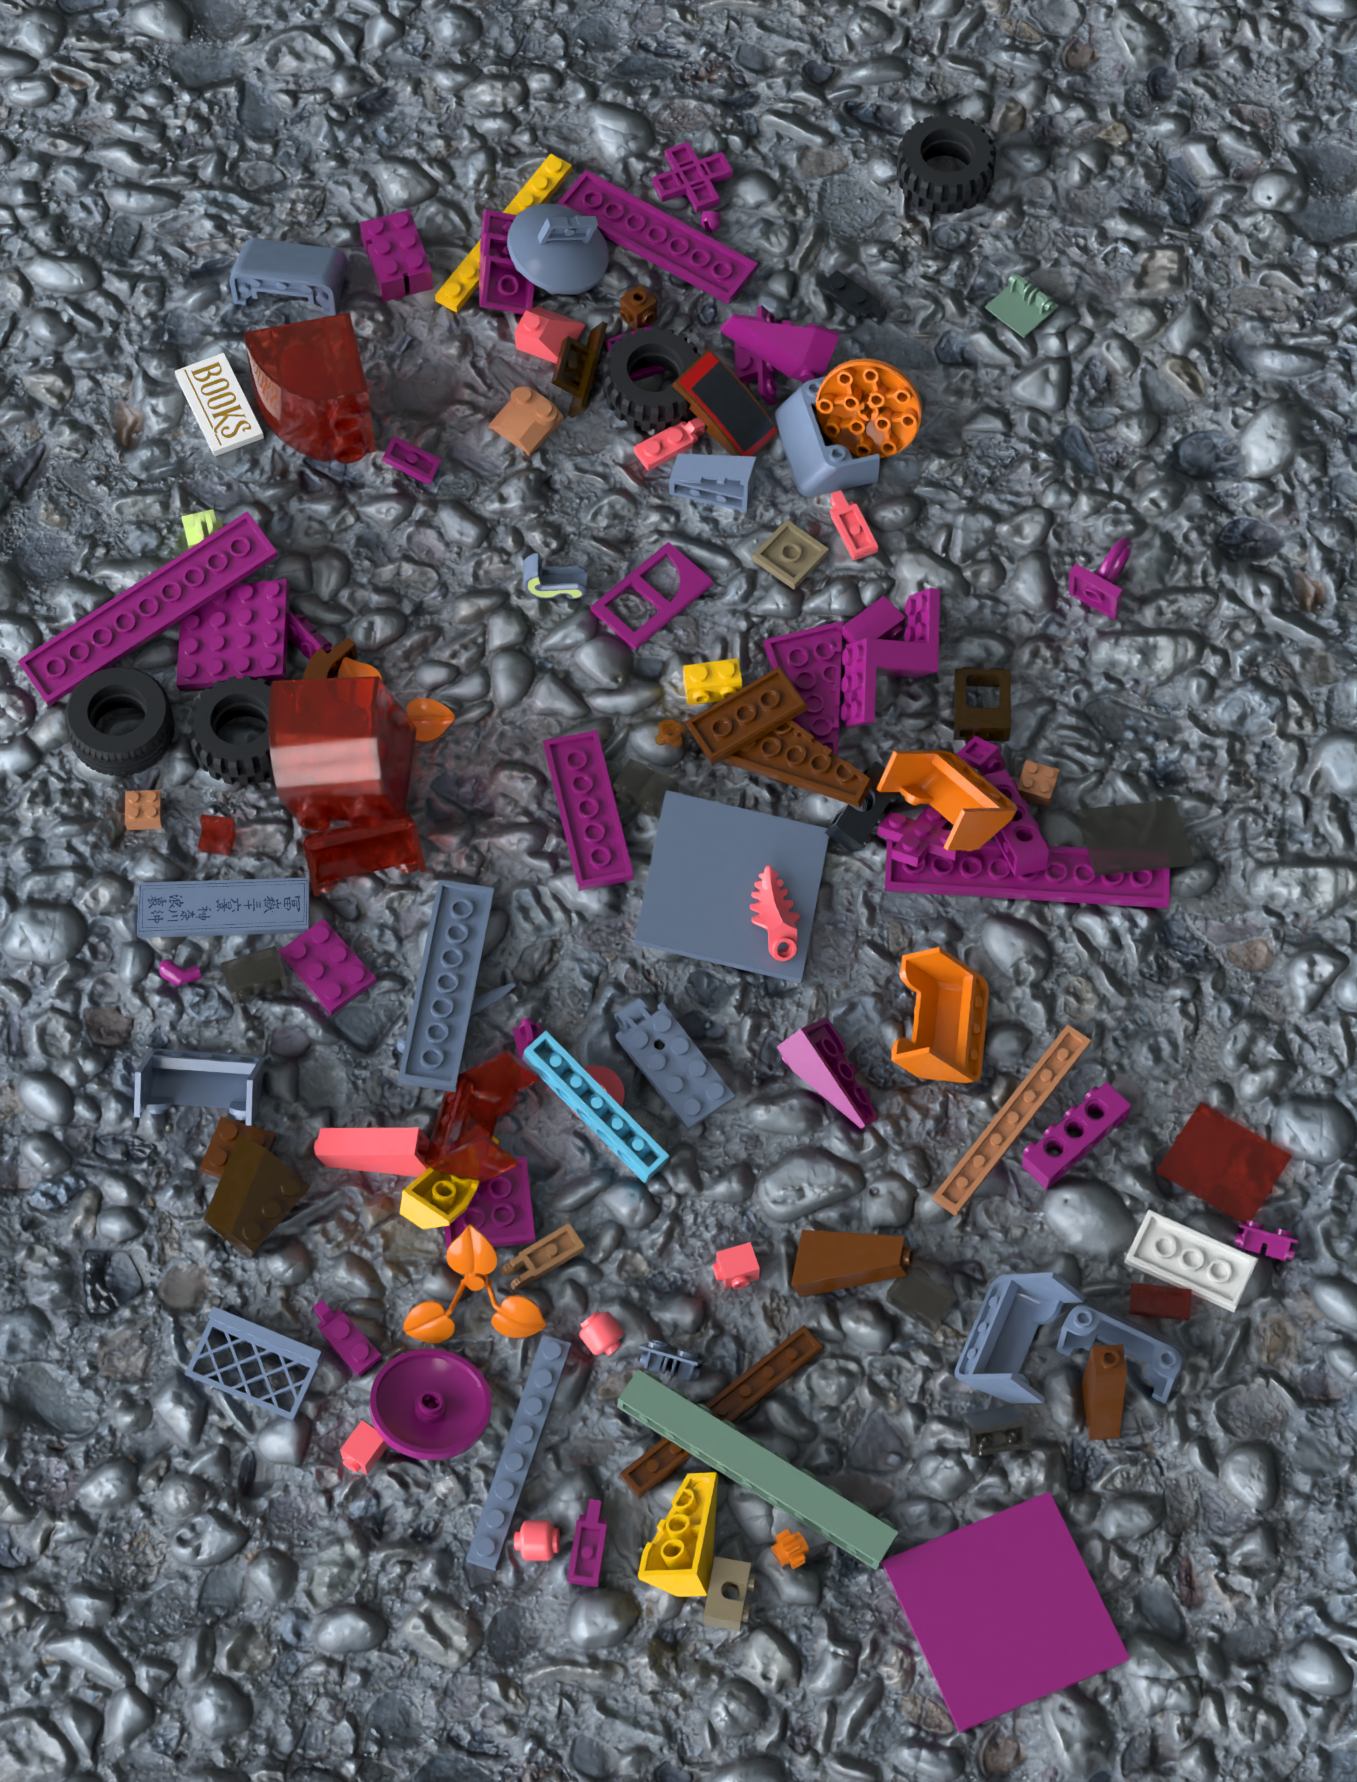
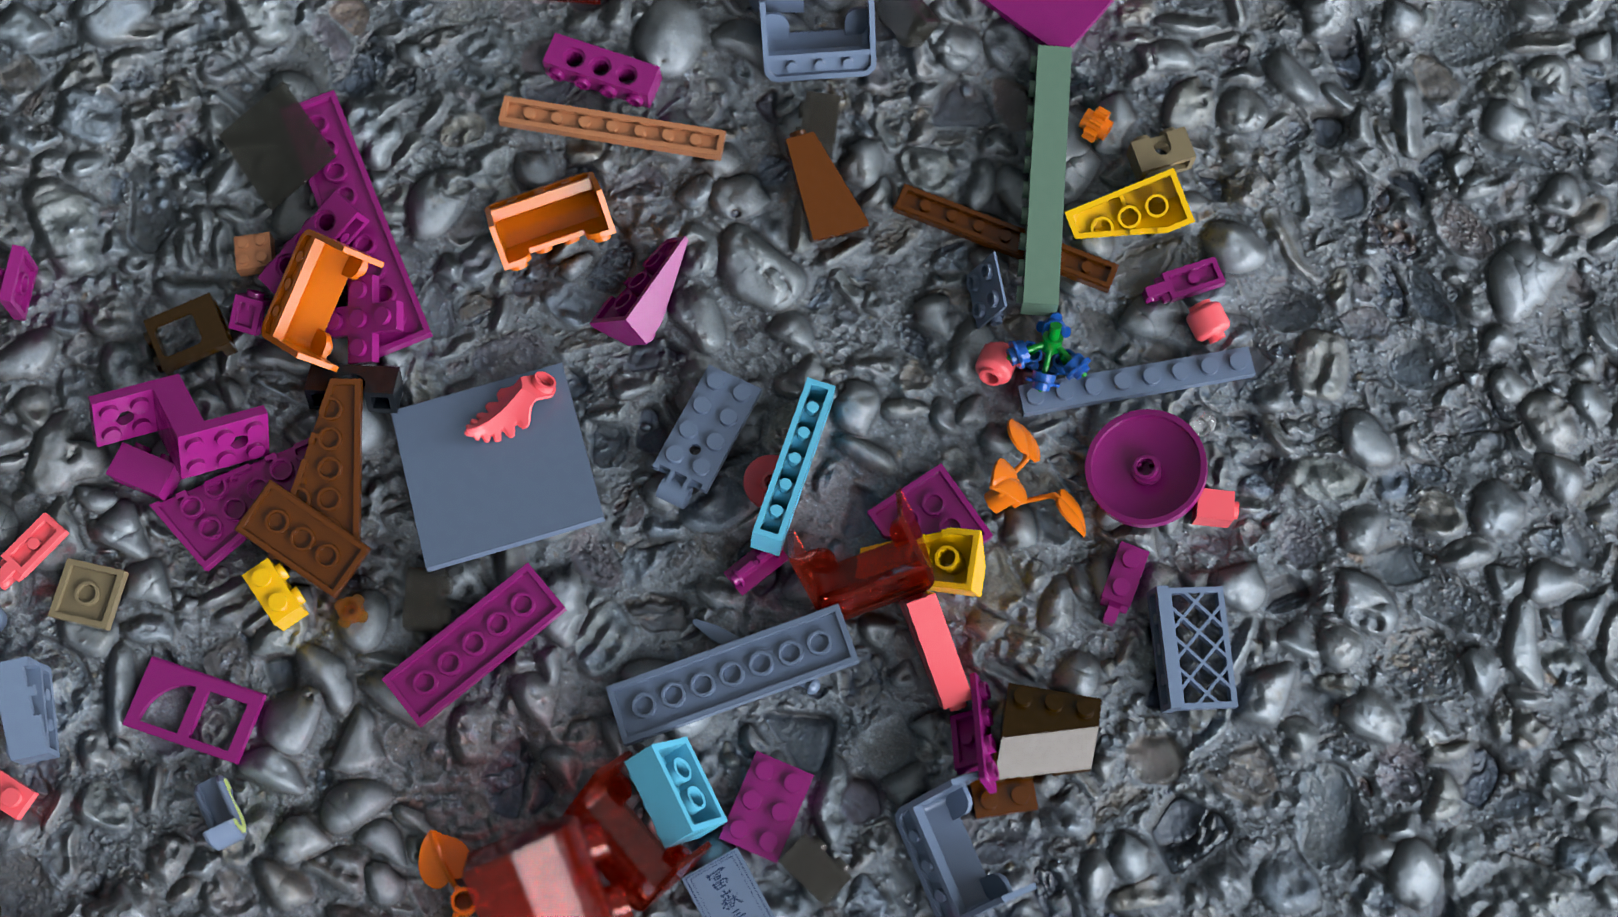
camera: 115 degrees left, 10 degrees up
medium nougat hinge [500,1223,585,1291] -> none
coral brick [712,1242,760,1289] -> none
none -> medium azure brick [624,737,728,849]
none -> magenta bracket [950,672,999,794]
none -> blue plant [1006,312,1091,392]

